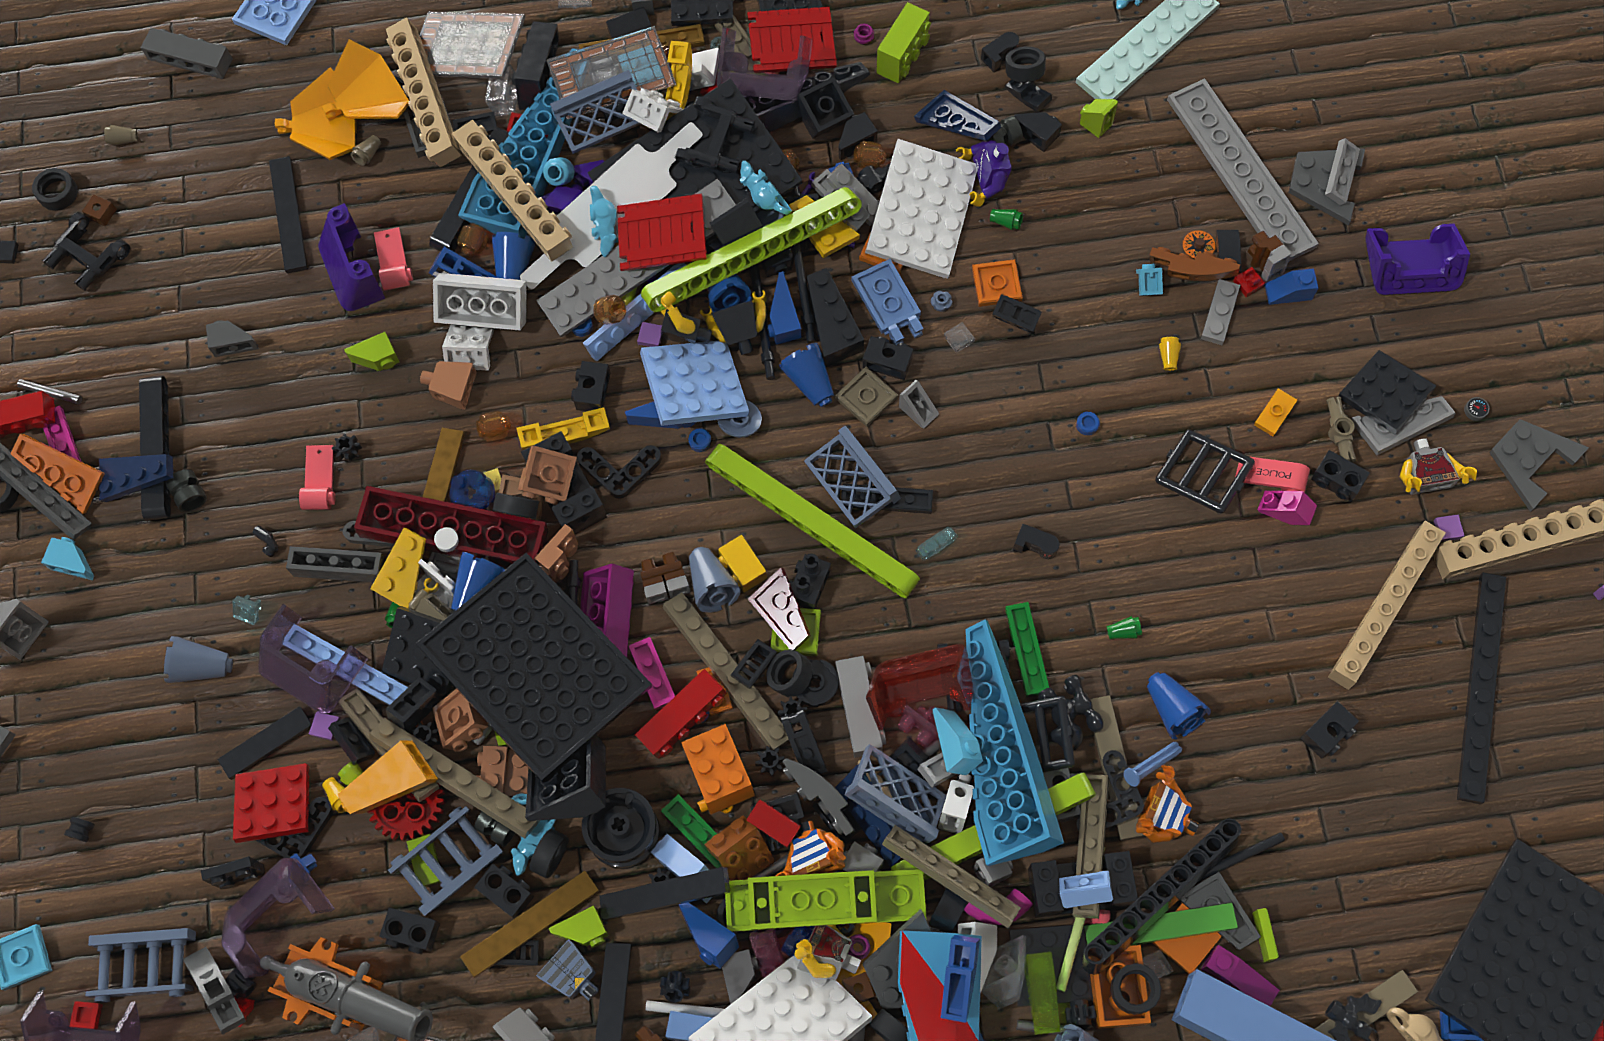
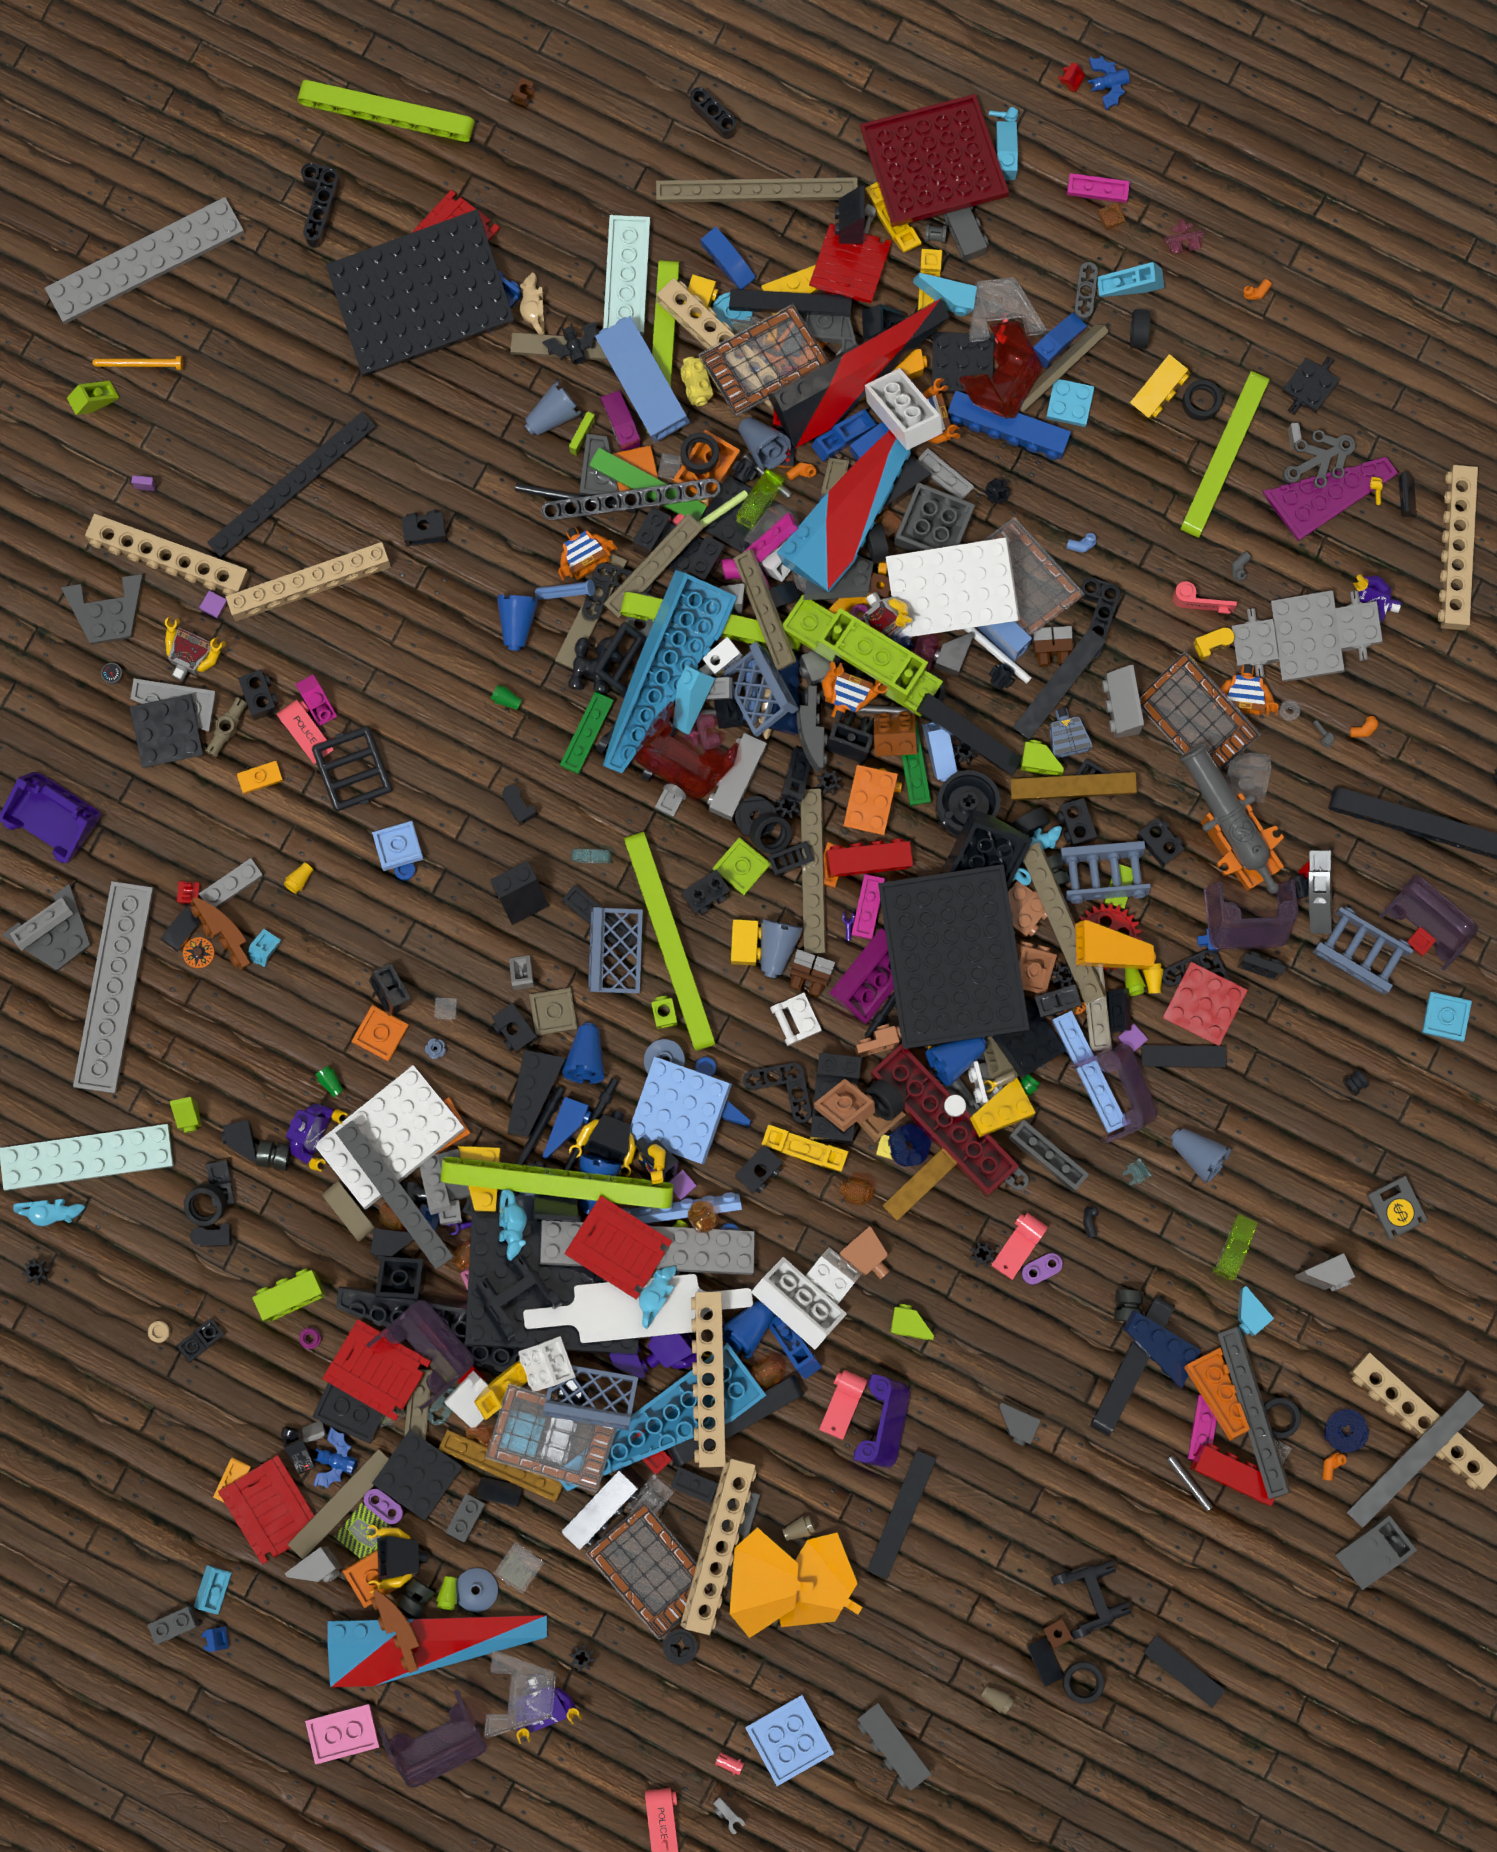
camera: 150 degrees left, 10 degrees up
medium azure head [543,157,575,186] -> none
blue slope [678,902,739,969] -> none
red tile [746,799,801,847] -> none
wing [748,568,811,650] -> none
medium blue tile [851,259,923,345] -> none
dark blue wing [914,90,1002,141] -> none
blue slope [941,935,980,1023] -> none
light blue slope [1059,871,1113,908] -> none
hips [1248,231,1291,283] -> none
blue slope [1264,268,1318,305] -> none
none -> dark tan beam [322,1181,376,1242]
none -> dark grey plate [335,1120,454,1270]
none -> light blue plate [372,821,423,871]
none -> black slope [490,861,549,925]
none -> sand blue cone [524,381,582,436]
none -> lime brick [651,996,677,1029]
none -> light grey tile [655,784,687,818]
none -> black gear [663,1629,698,1665]
none -> dark pink plate [744,512,798,563]
none -> white plate [770,993,822,1046]
none -> dark purple hand [842,910,855,940]
none -> medium lavender plate [1022,1253,1062,1285]
none -> black slope [1026,1637,1063,1687]
none -> clear neon green slope [1212,1214,1257,1281]

